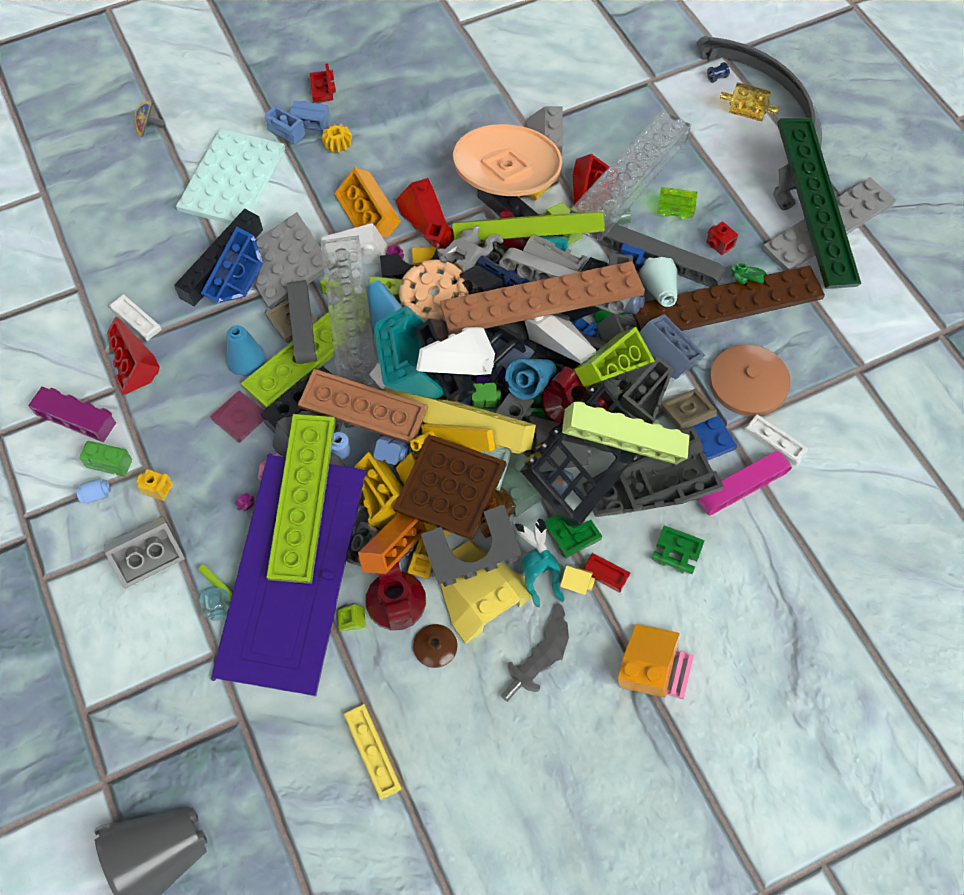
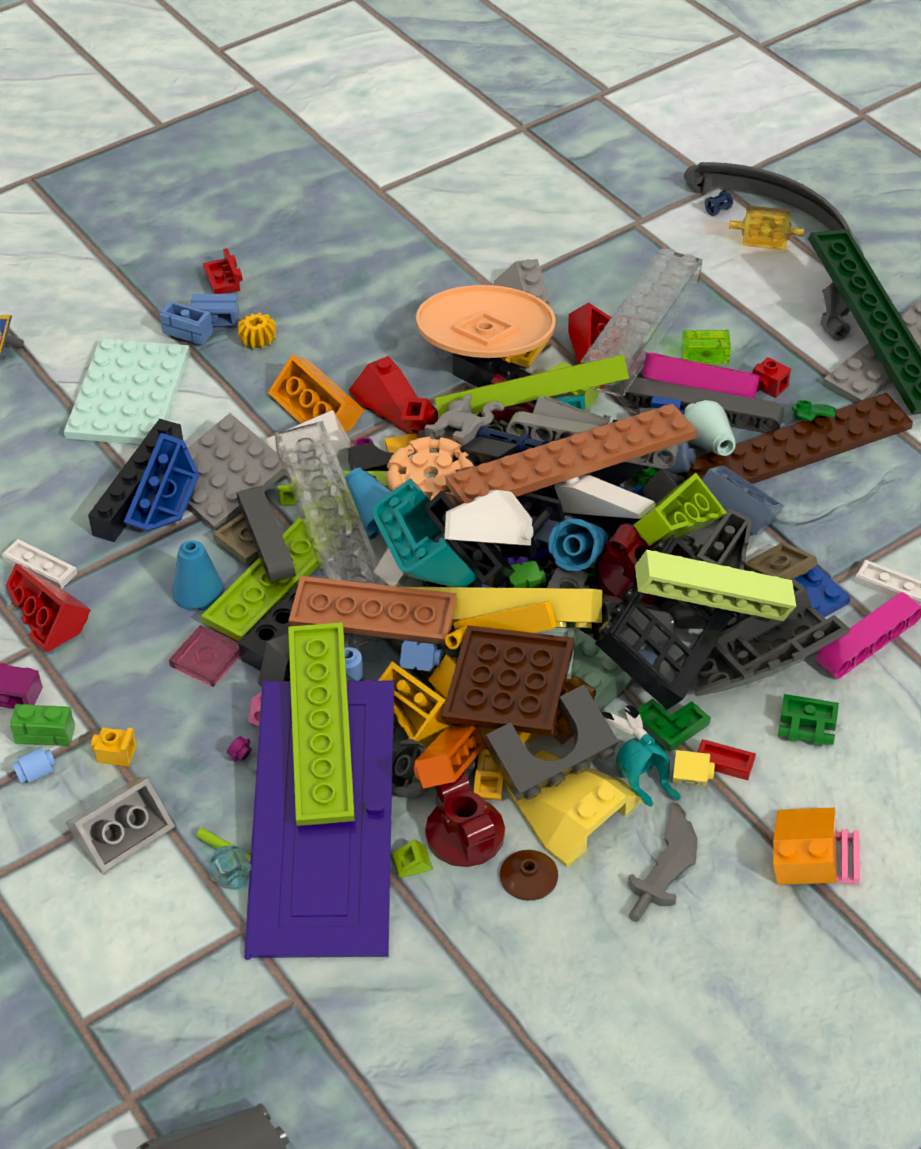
camera: 10 degrees left, 15 degrees down
light yellow tile [343,704,402,801] -> none
nougat dish [709,344,791,416] -> none
none -> dark pink beam [641,352,760,399]

